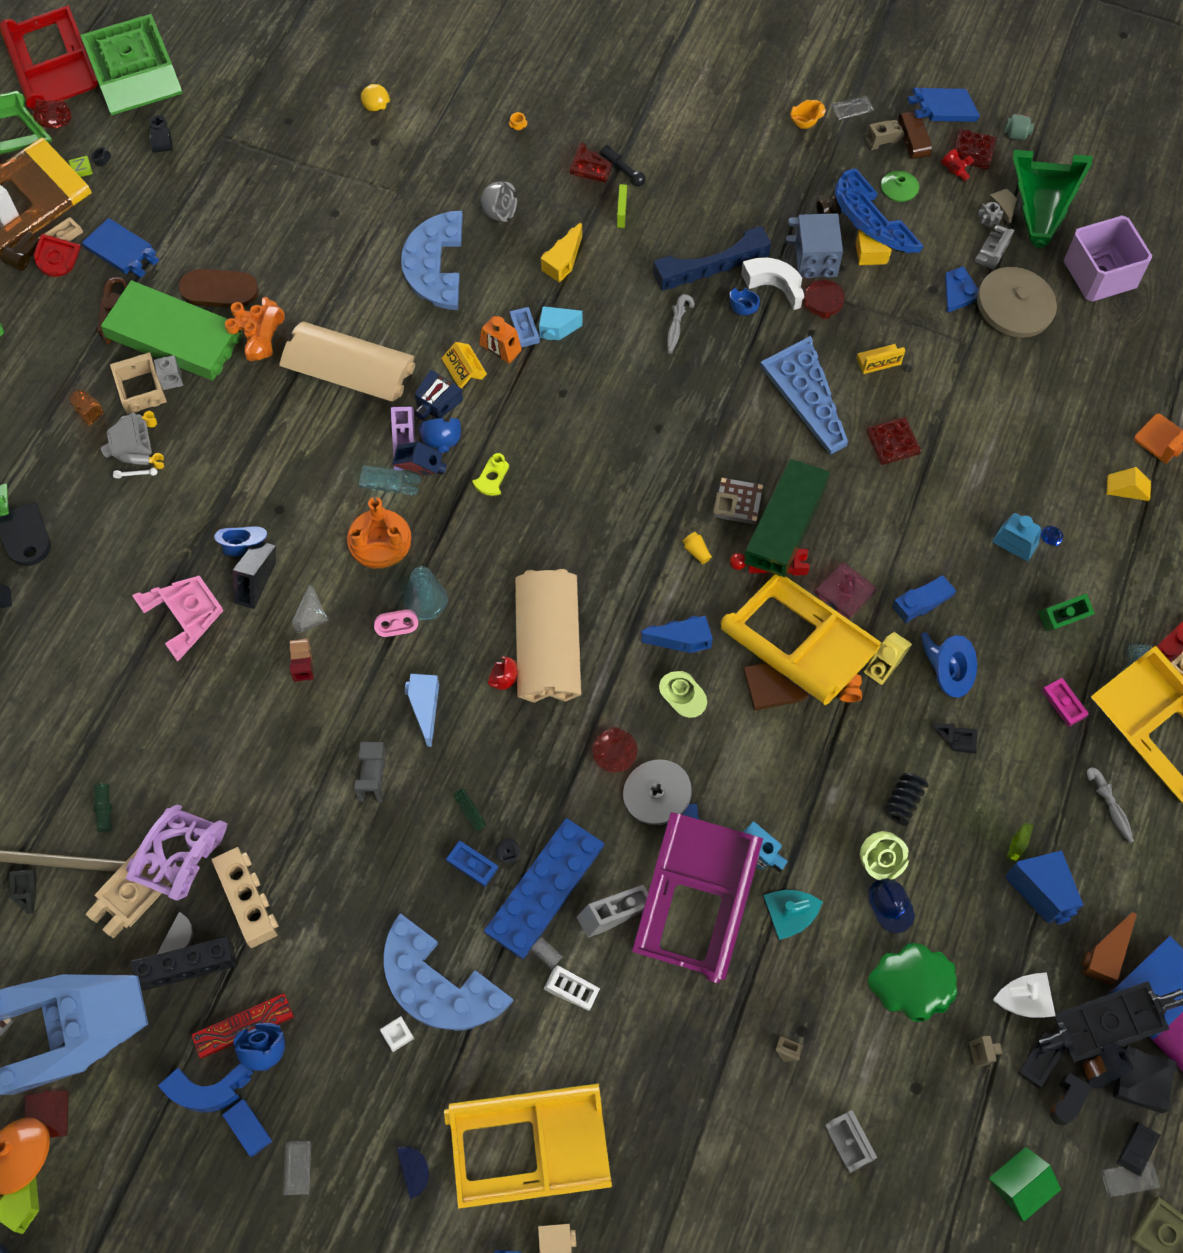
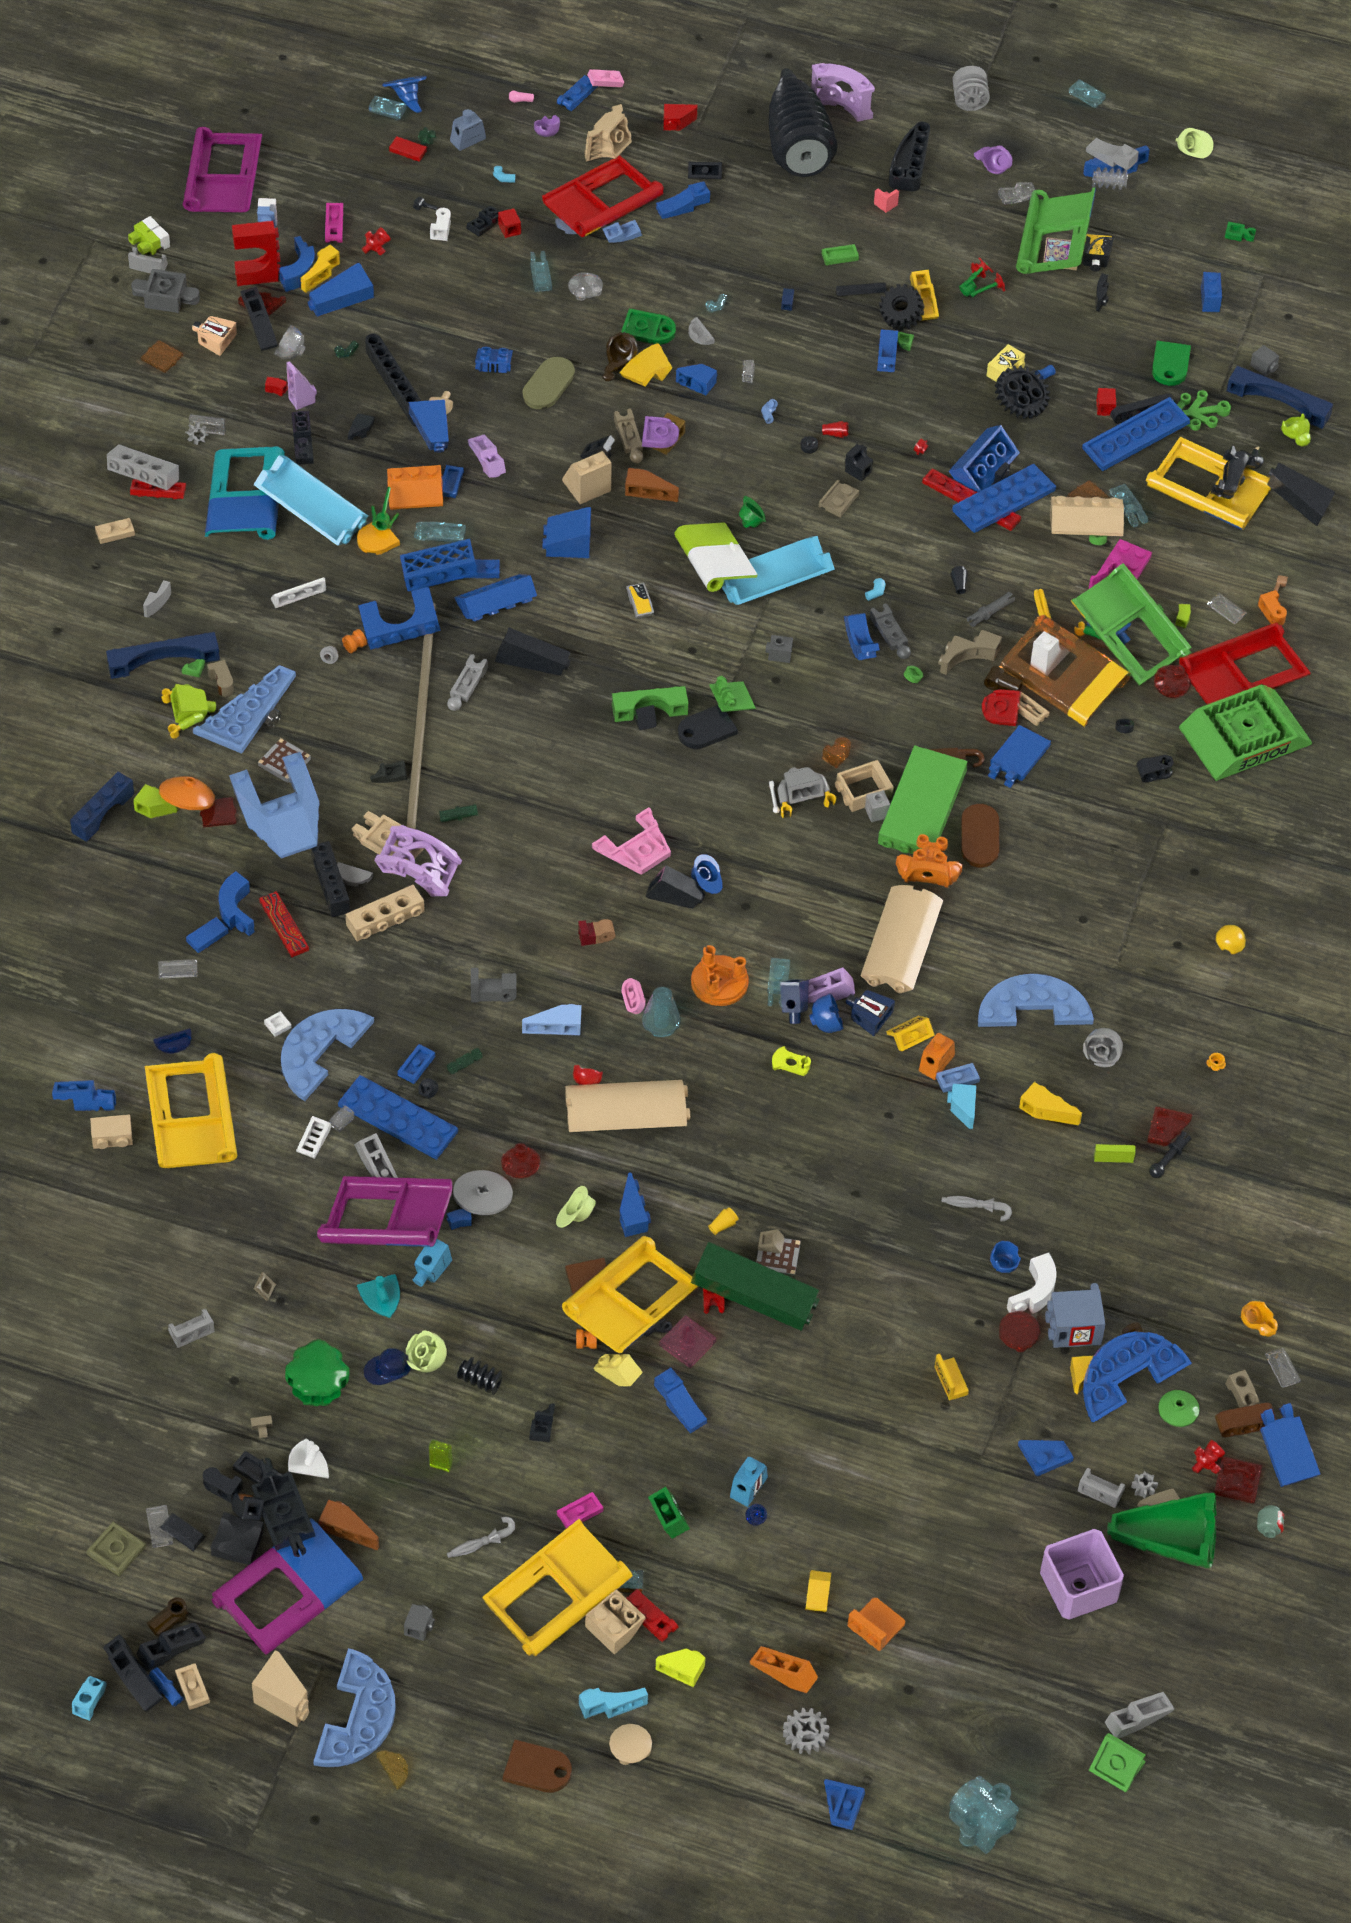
camera: 85 degrees right, 10 degrees down
lime tile [69,156,93,177] -> none
blue cylinder [233,1023,285,1071] -> none
clear slope [292,585,328,633] -> none
dark blue arch [653,226,771,291] -> none
medium blue wing [760,336,848,455] -> none
clear red tile [866,417,921,465] -> none
blue piece [921,632,977,698] -> none
dark tan dish [977,267,1057,338] -> none
green slope [988,1147,1061,1222] -> none
blue slope [1005,850,1083,925] -> none

